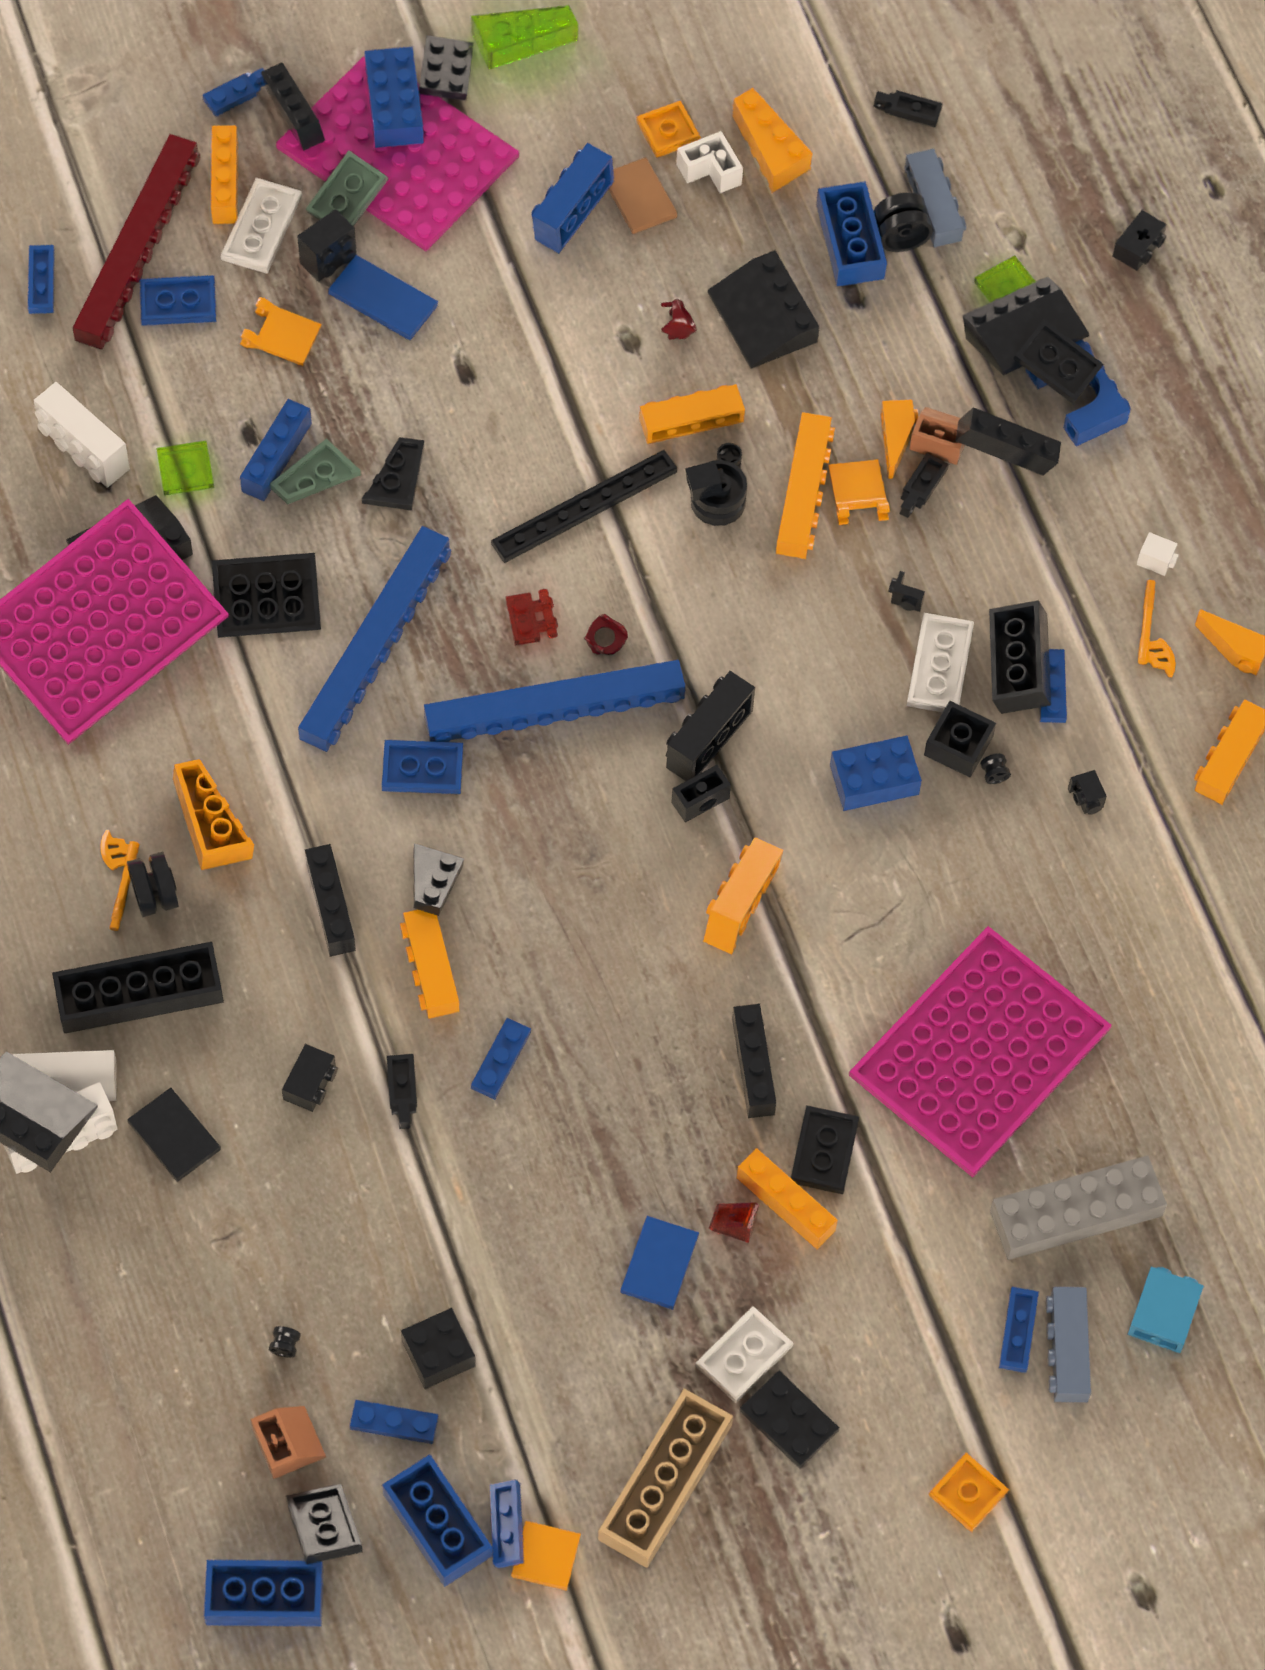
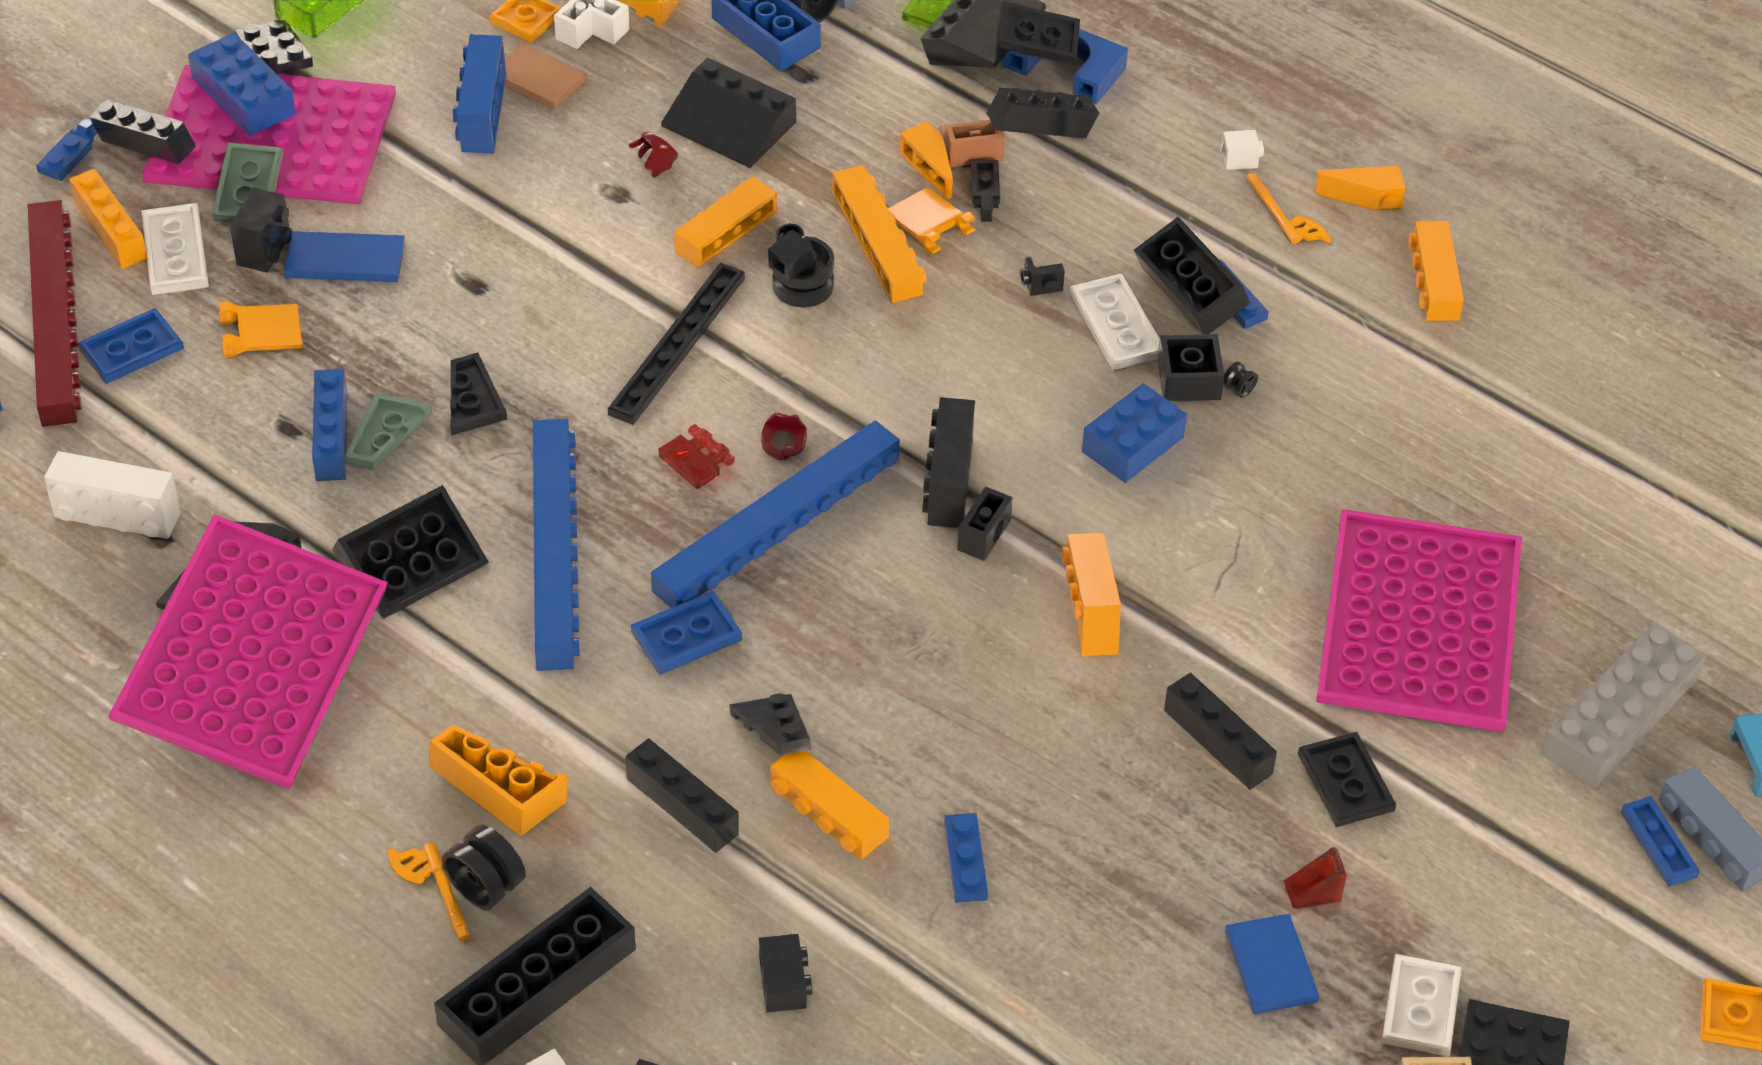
camera: 30 degrees left, 15 degrees down
clear neon green tile [156,440,214,496] -> none
black hinge [387,1054,417,1129] -> none
light orange brick [737,1148,838,1250] -> none
black brick [1068,770,1107,815] -> none

